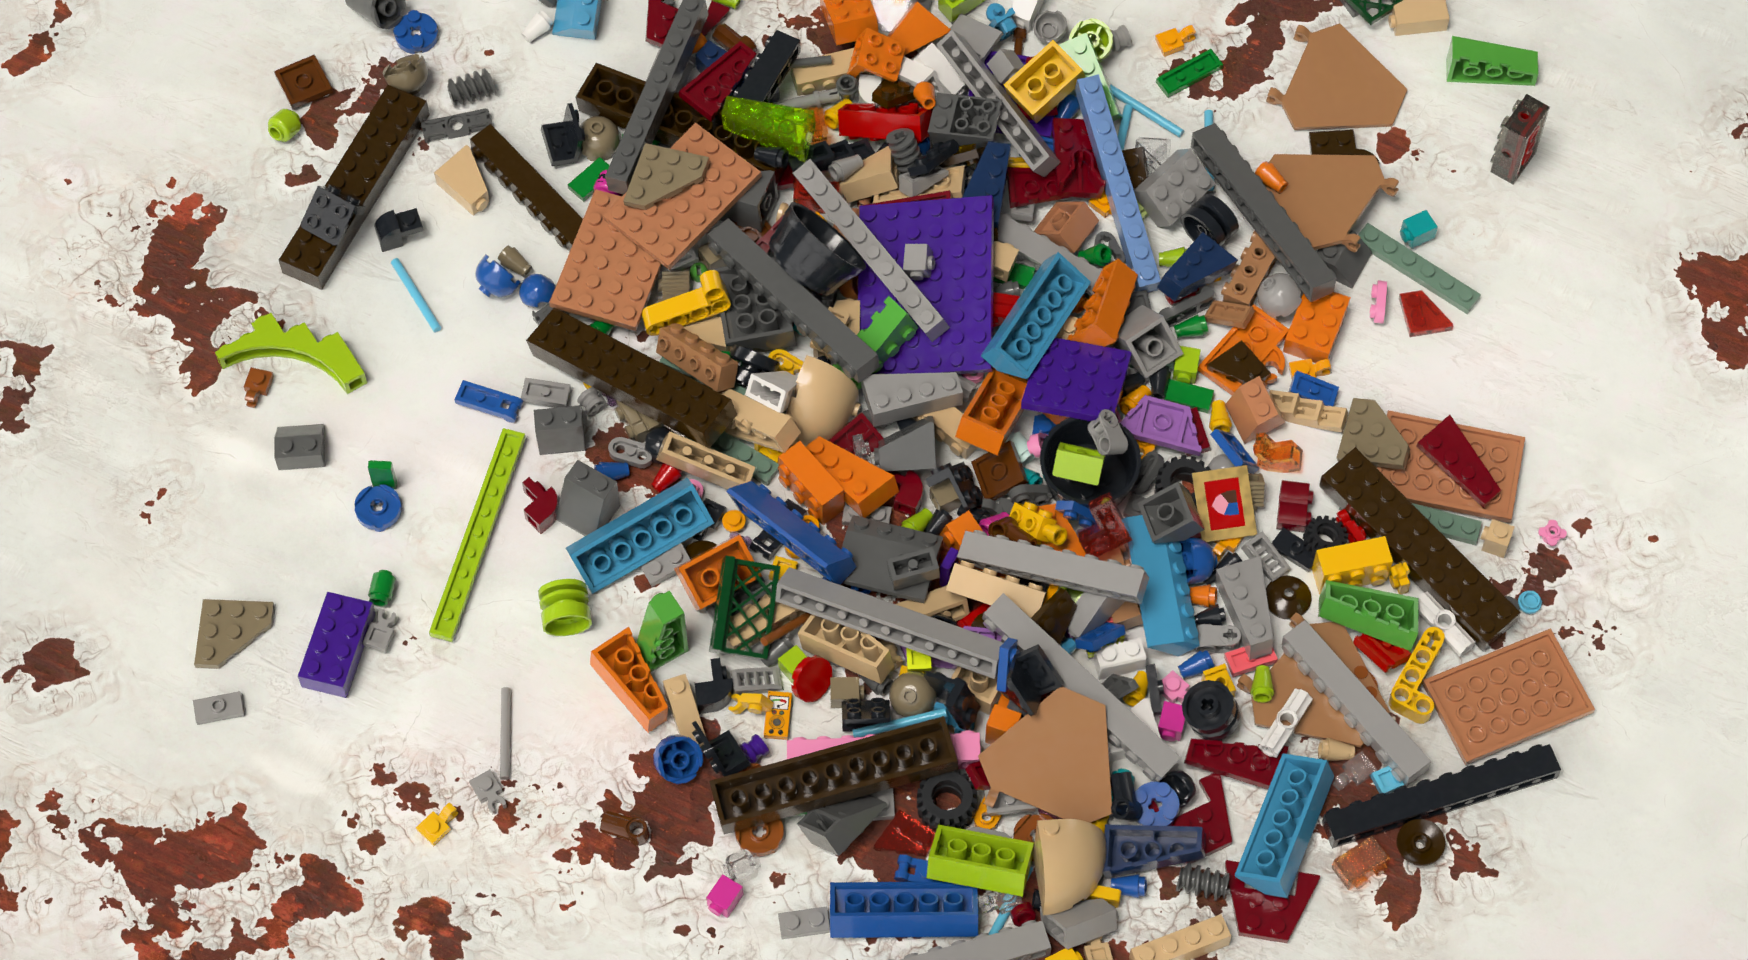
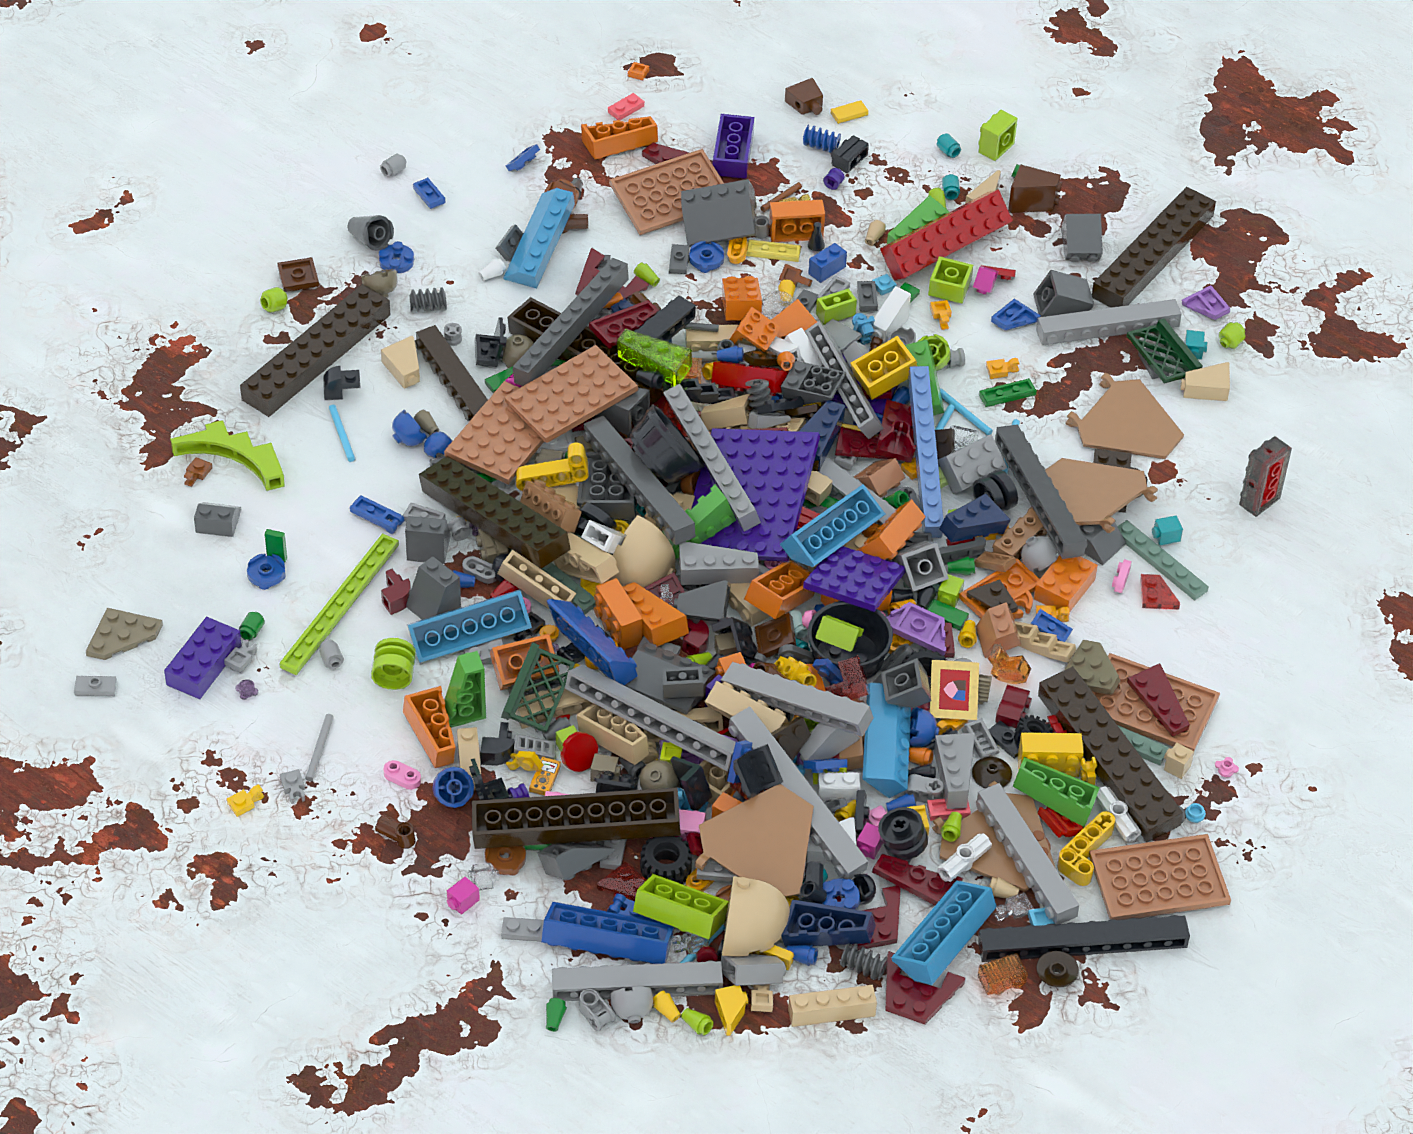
camera: 10 degrees right, 15 degrees down
black bracket [301,184,366,245] -> none
dark grey piece [421,108,492,144] -> none
dark tan plate [623,143,710,210] -> none
dark orange bar [761,612,811,646] -> none
light grey cone [829,154,863,182] -> none
light grey brick [903,244,935,280] -> none
light grey piece [1088,409,1128,455] -> none
blue tile [1210,429,1259,474] -> none
orange cone [1255,161,1288,193] -> none
bright green wedge [1446,36,1538,86] -> none
none -> clear purple plate [235,679,258,700]
none -> light grey brick [319,640,344,669]
none -> bright pink plate [383,760,421,790]
none -> light grey wheel [444,323,462,346]
none -> blue cone [717,346,744,364]

